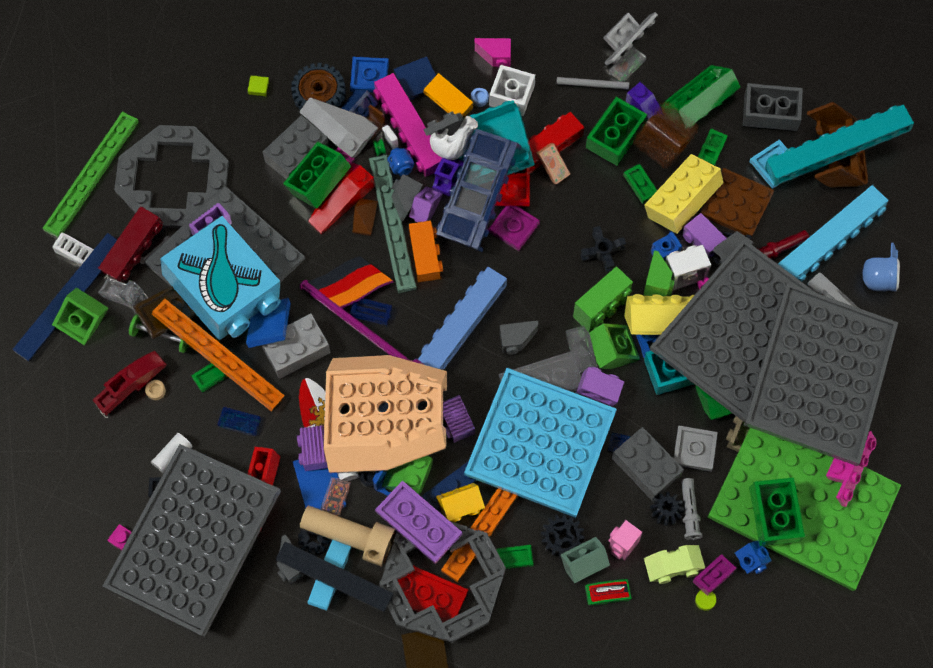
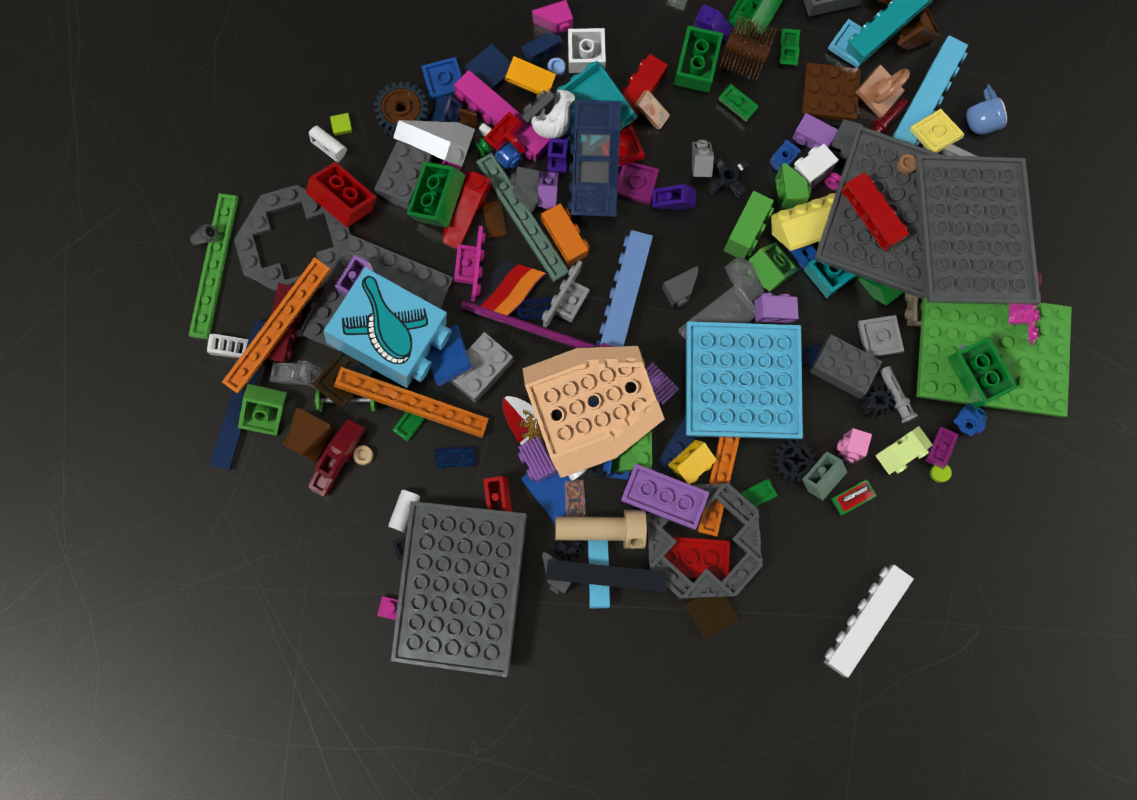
camera: 25 degrees left, 10 degrees up
light grey bar [557,77,629,90] -> none
light yellow brick [645,154,724,234] -> none
none -> dark grey cone [190,224,217,246]
none -> orange plate [222,257,331,394]
none -> reddish brown piece [282,407,334,462]
none -> red brick [306,162,377,228]
none -> white brick [309,126,347,163]
none -> dark pink bracket [454,226,486,301]
none -> red plate [484,111,525,153]
none -> dark blue panel [521,31,563,65]
none -> light grey bracket [542,261,590,328]
none -> dark purple slope [652,184,696,210]
none -> light grey slope [692,140,714,177]
none -> red brick [841,172,909,252]
none -> nougat tile [855,65,910,118]
none -> medium nougat tile [897,154,916,174]
none -> light yellow tile [910,109,964,153]

